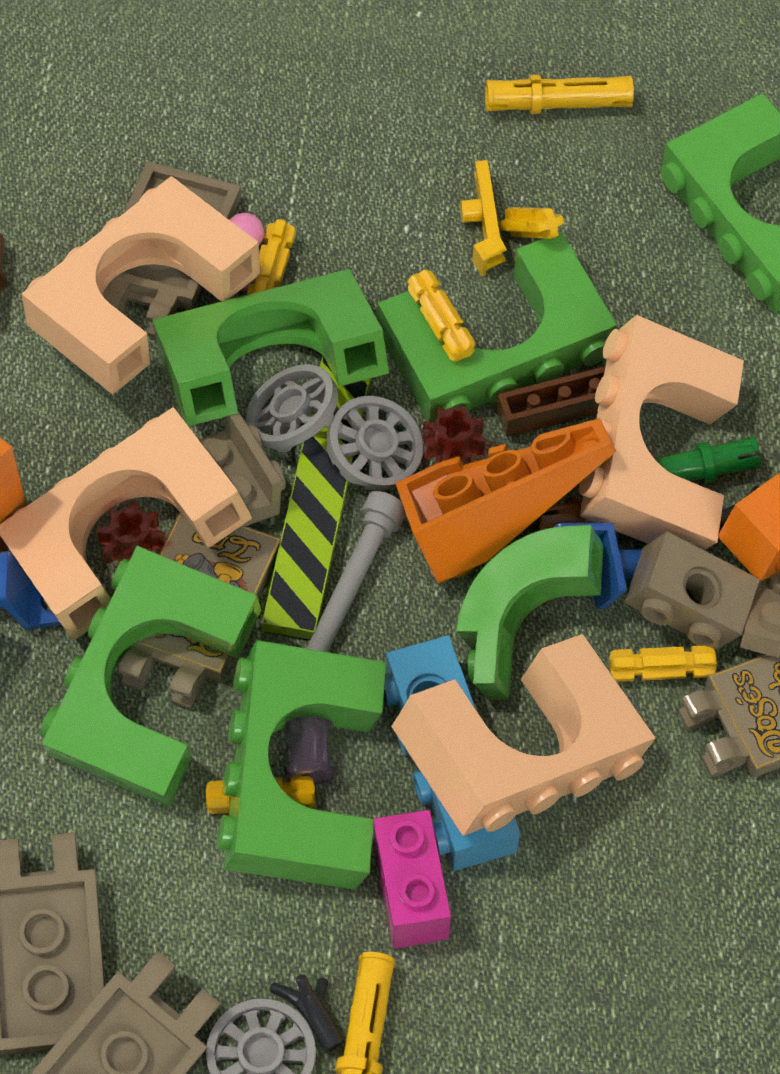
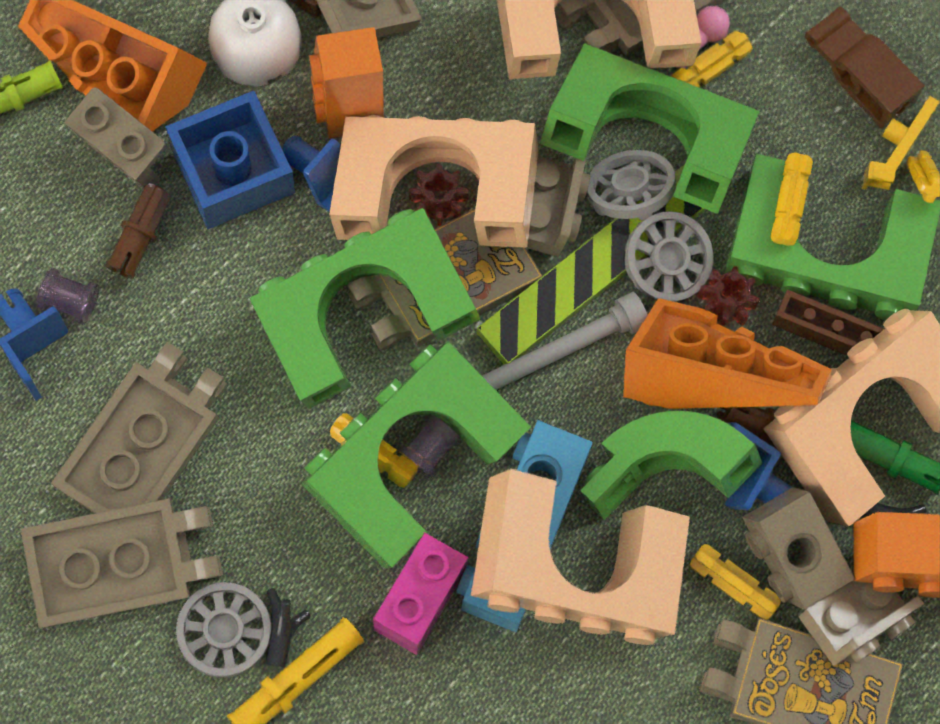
camera: 35 degrees right, 10 degrees up
none -> reddish brown piece [804,6,925,129]

